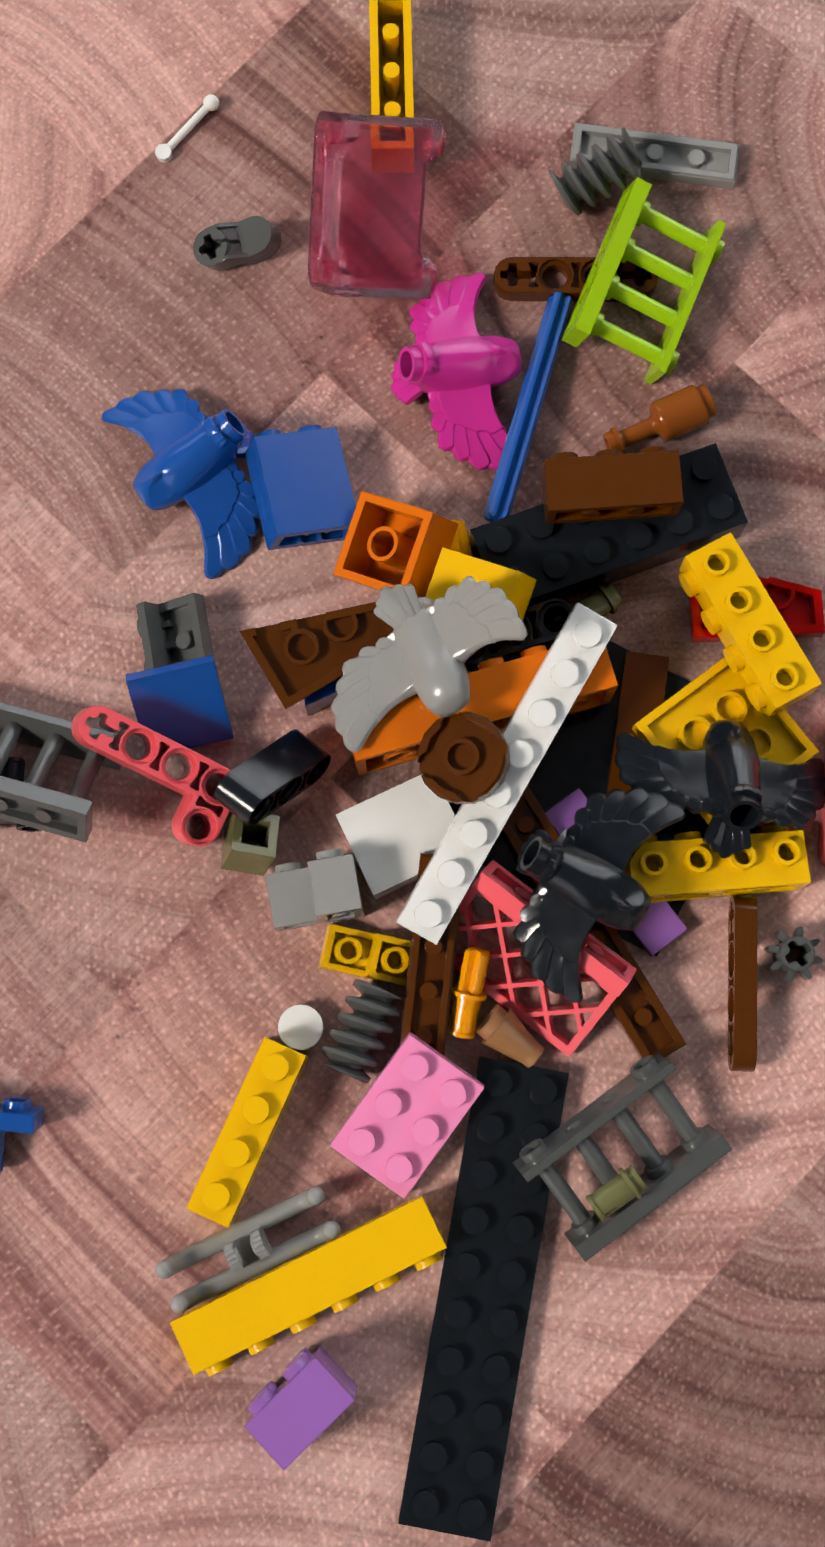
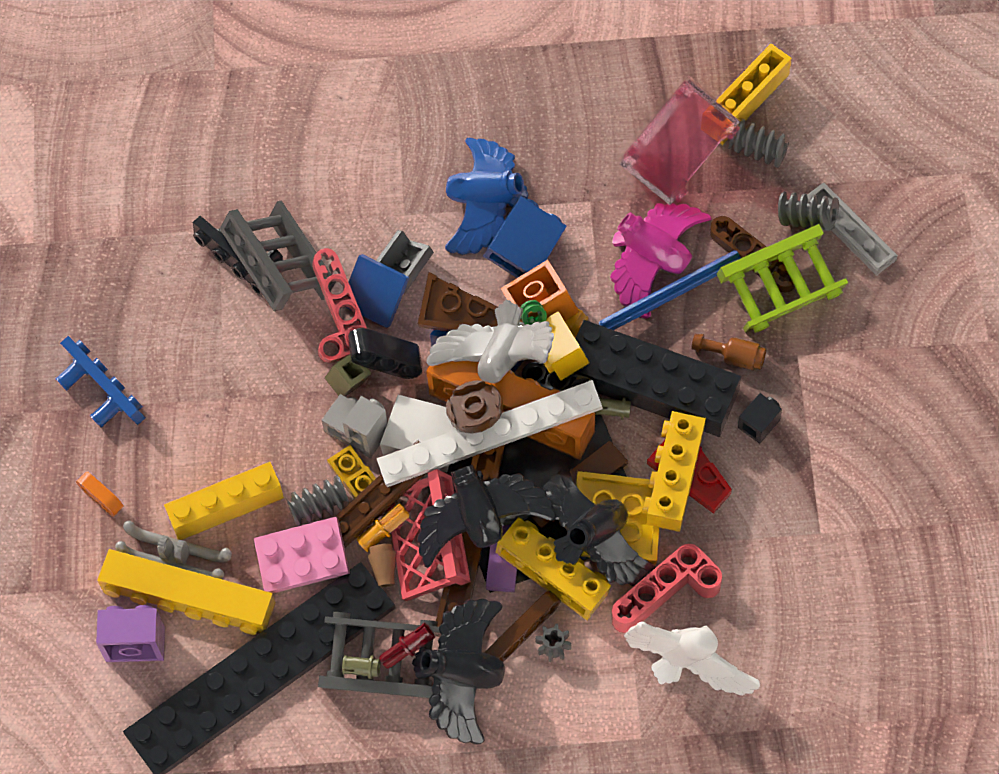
camera: 45 degrees right, 15 degrees down
white hinge [155,94,219,163] -> none
dark grey piece [193,216,282,271] -> none
white tile [278,1005,324,1050] -> none
reddish brown brick [541,446,684,524] -> none
none -> orange beam [76,471,124,517]
none -> dark red axle [379,623,435,669]
none -> black animal [412,599,505,744]
none -> green bush [520,300,547,325]
none -> dark grey piece [728,118,789,168]
none -> black brick [738,393,782,444]

